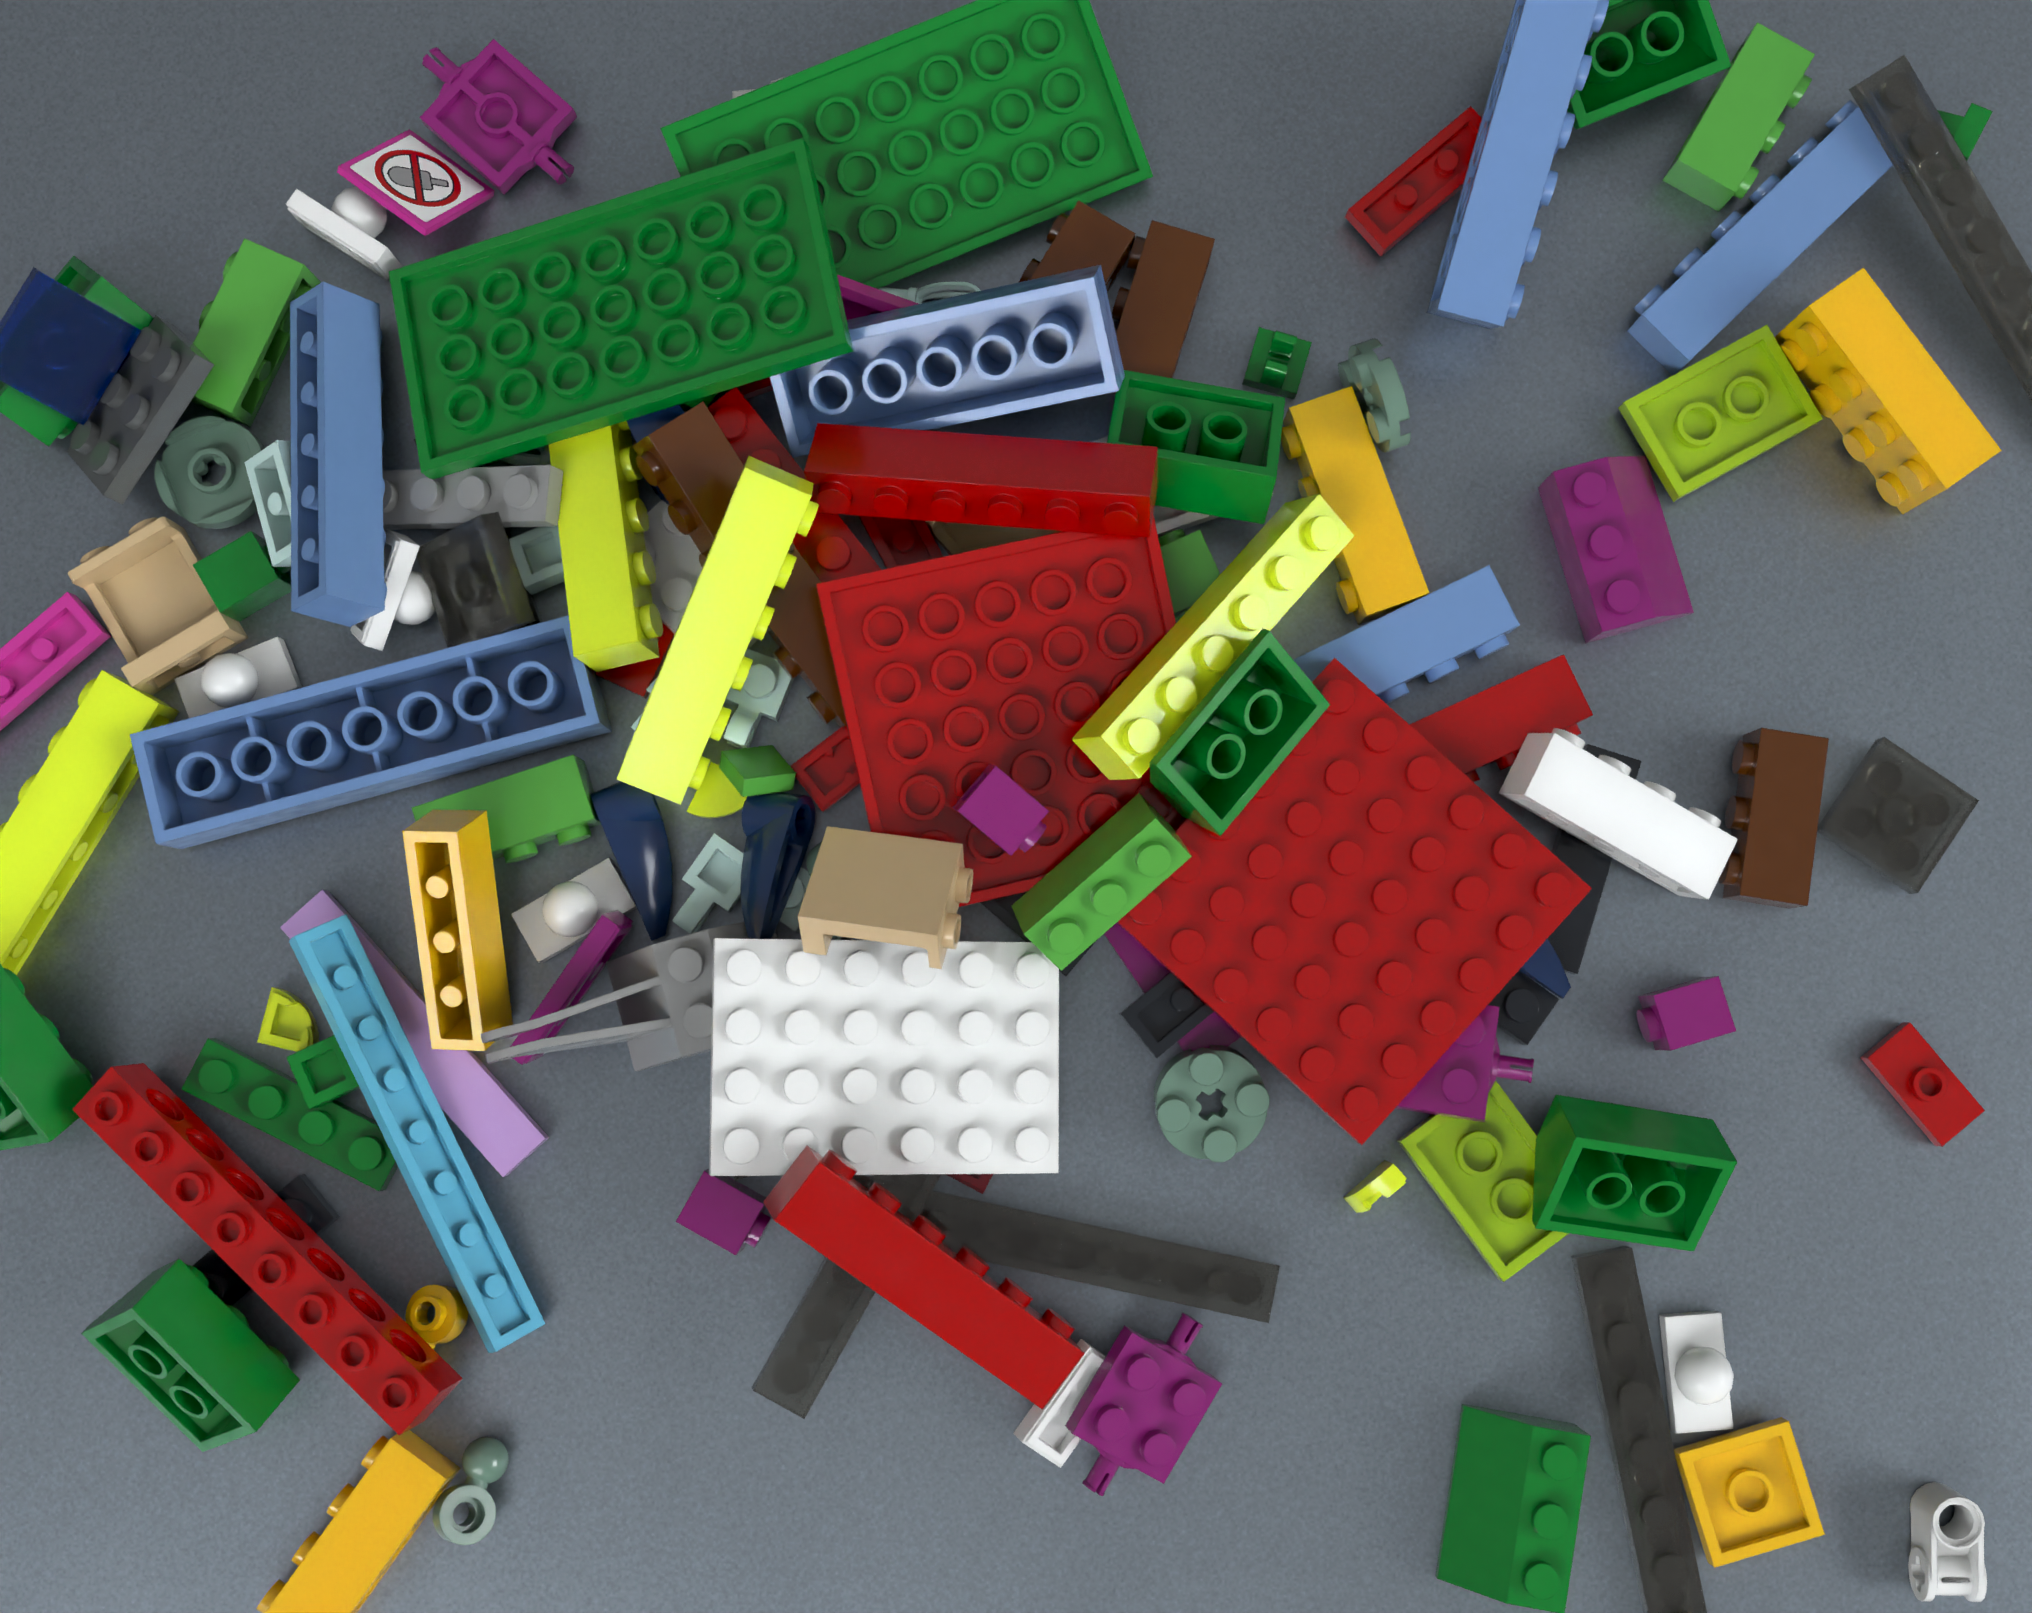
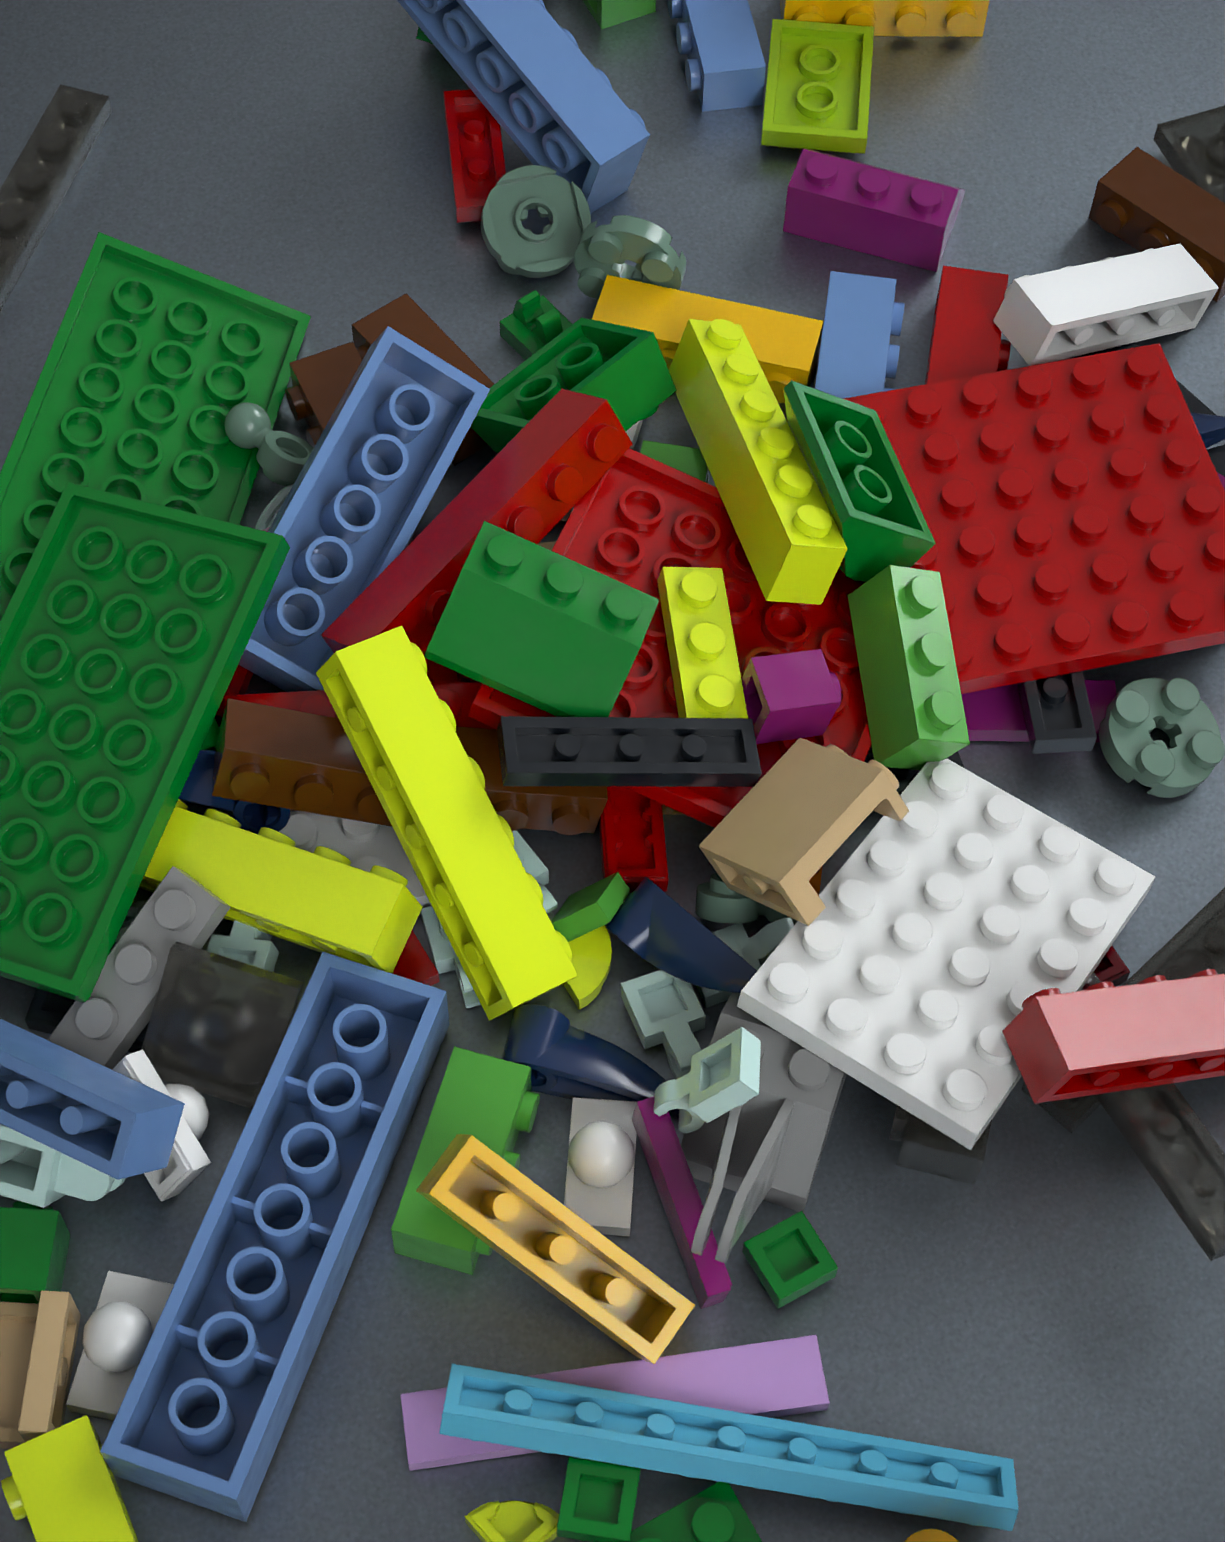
camera: 60 degrees left, 25 degrees down
magenta brick [676,1169,772,1255] -> none
none -> sand green plate [224,402,313,486]
none -> green slope [424,521,659,717]
none -> sand green plate [481,165,591,278]
none -> black plate [497,716,762,787]
none -> light aqua plate [654,1027,761,1134]
none -> neon yellow plate [657,567,748,719]
none -> green plate [742,1211,838,1309]

